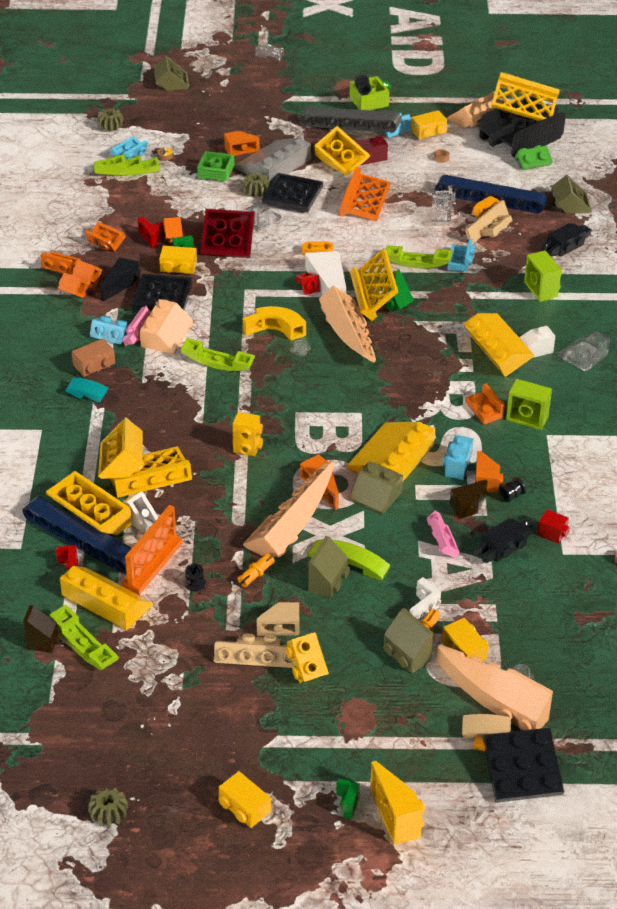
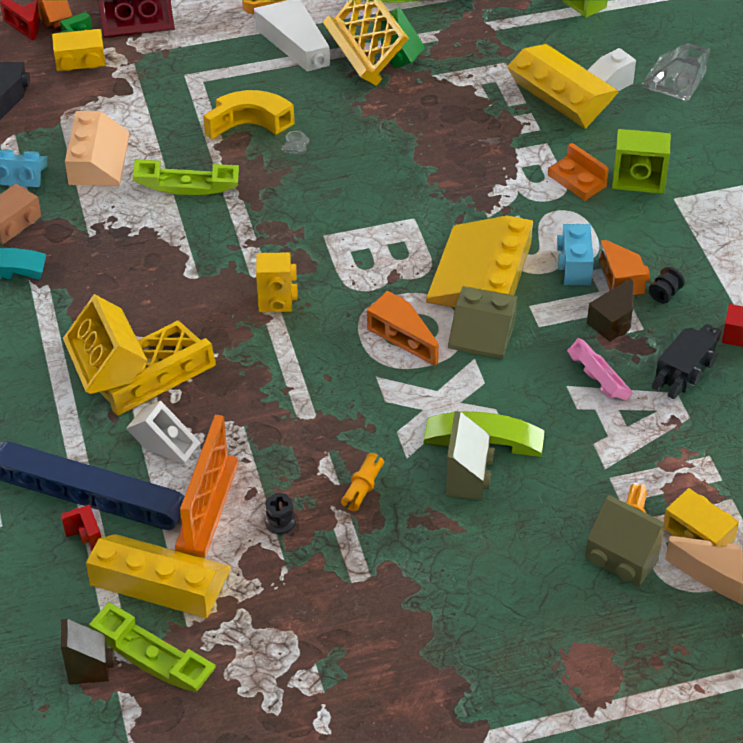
camera: 15 degrees left, 5 degrees up
yellow slope [46,471,132,535] -> none
bright pink hinge [122,306,151,346] -> none
black plate [132,273,193,312] -> none
tan bracket [214,634,294,668] -> none
light nougat wedge [243,461,335,559] -> none
tan slope [257,602,299,636] -> none
yellow brick [285,632,329,683] -> none
red bracket [295,272,320,295] -> none
light nougat wedge [319,285,376,363] -> none
white bracket [410,577,441,621] -> none

